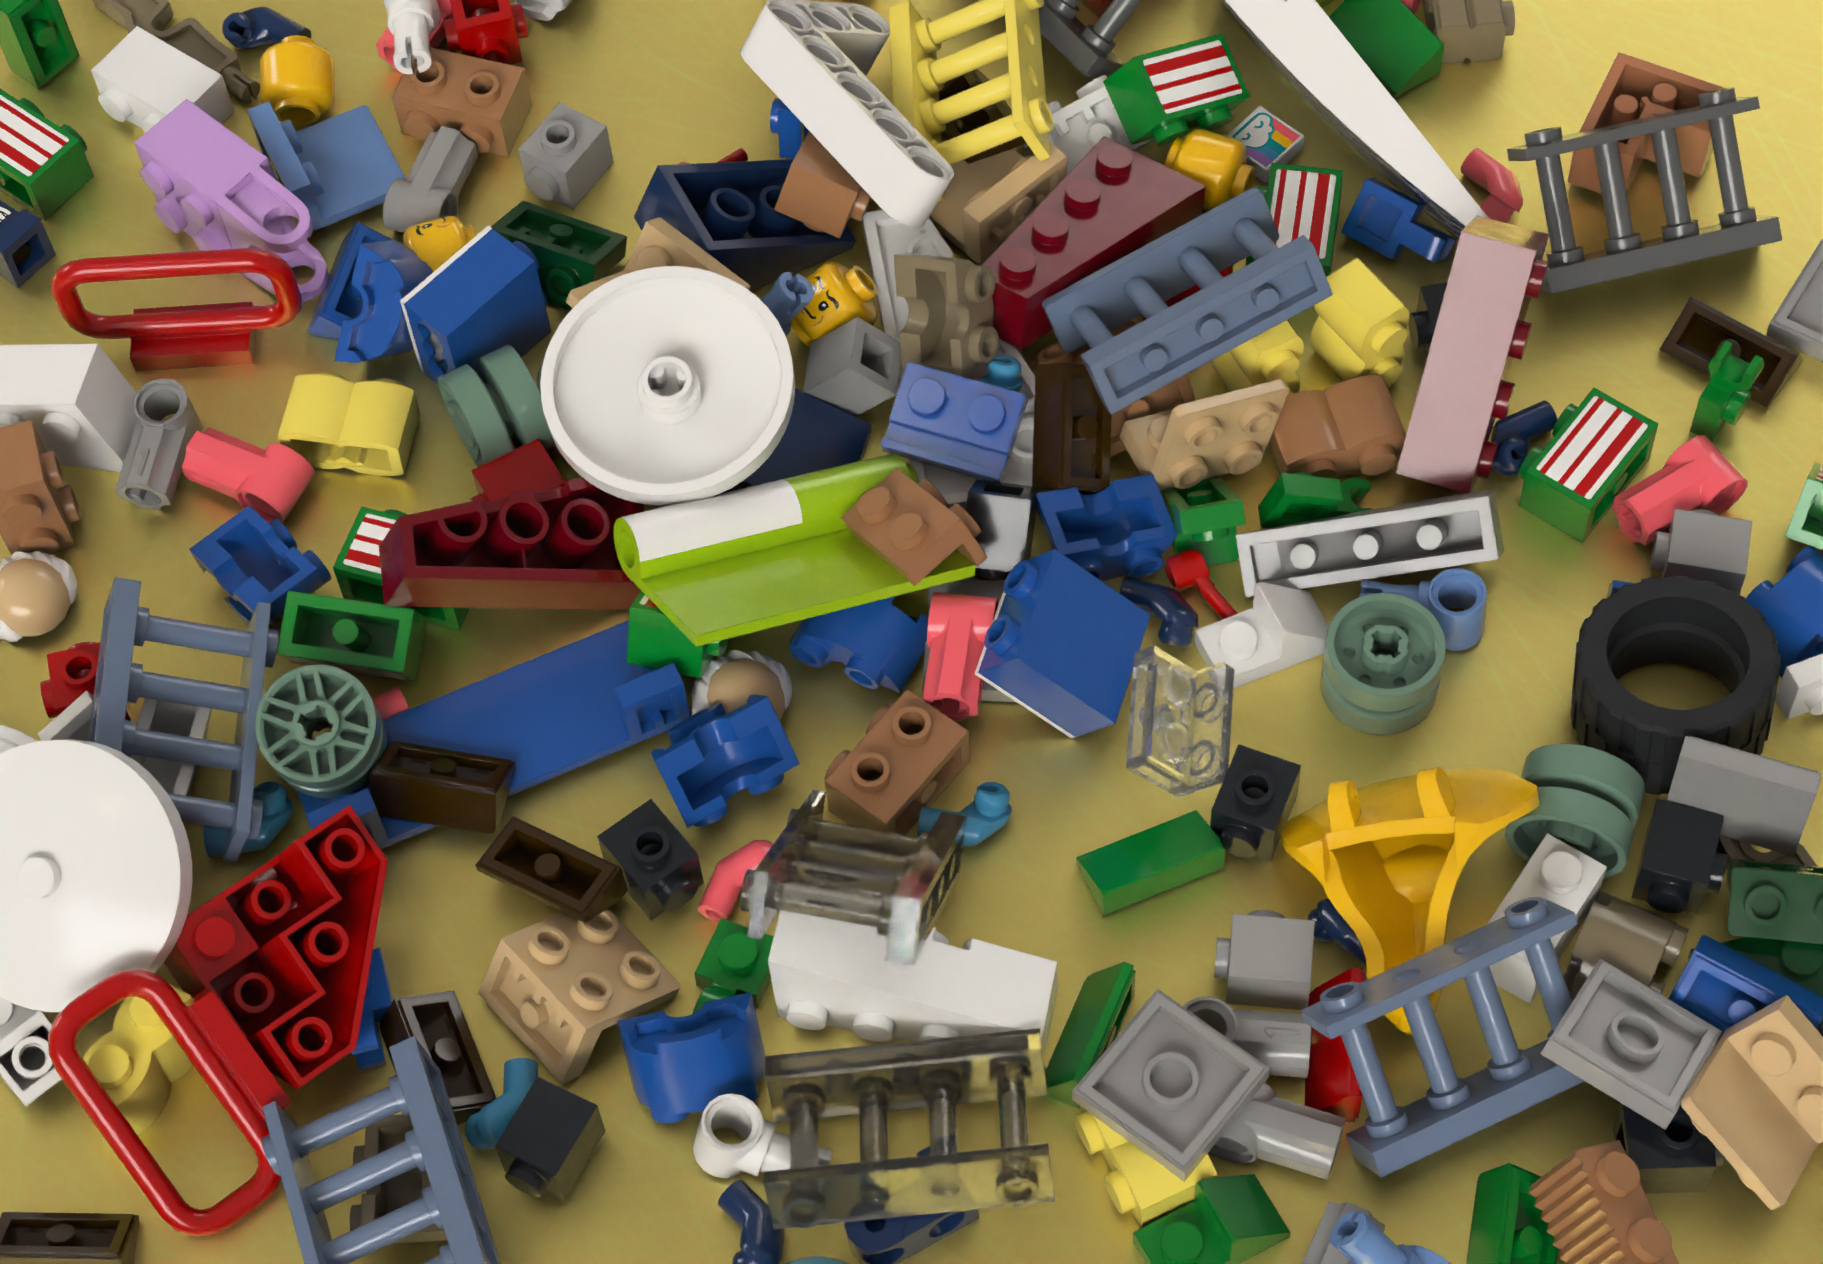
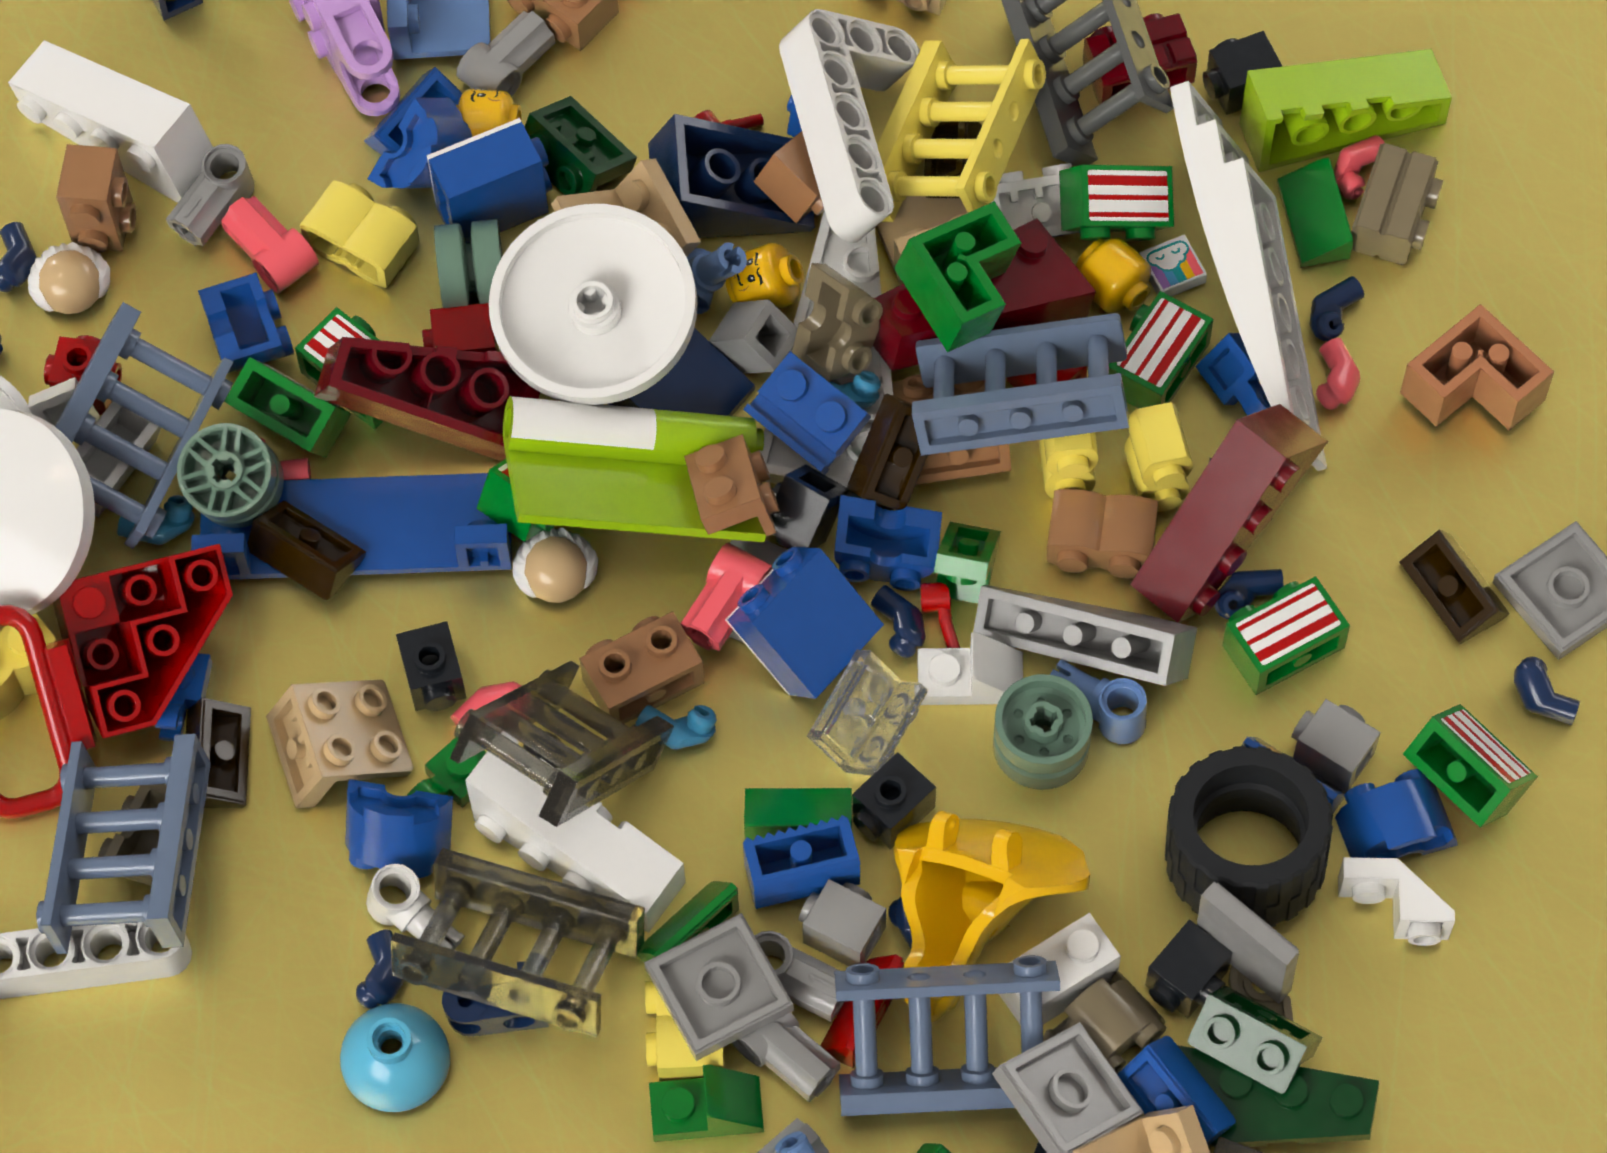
camera: 20 degrees right, 5 degrees up
red bar [51,248,302,372] -> none
dark azure arm [465,1058,538,1150] -> none
dark brown slope [475,816,628,923] -> none
black brick [495,1076,606,1201] -> none
light grey brick [518,102,614,210] -> none
blue cylinder [651,694,800,828] -> none
blue cylinder [789,596,928,693] -> none
tan bracket [1119,379,1289,491] -> none
green plate [1258,472,1372,528] -> none
sand green wheel [1505,744,1645,878] -> none
dark grey fence [1507,87,1782,294] -> none
coral piece [1612,435,1748,546] -> none
green plate [1690,341,1764,442] -> none
none -> blue brick [743,815,861,909]
none -> green brick [894,201,1021,353]
none -> dark blue arm [1309,276,1364,341]

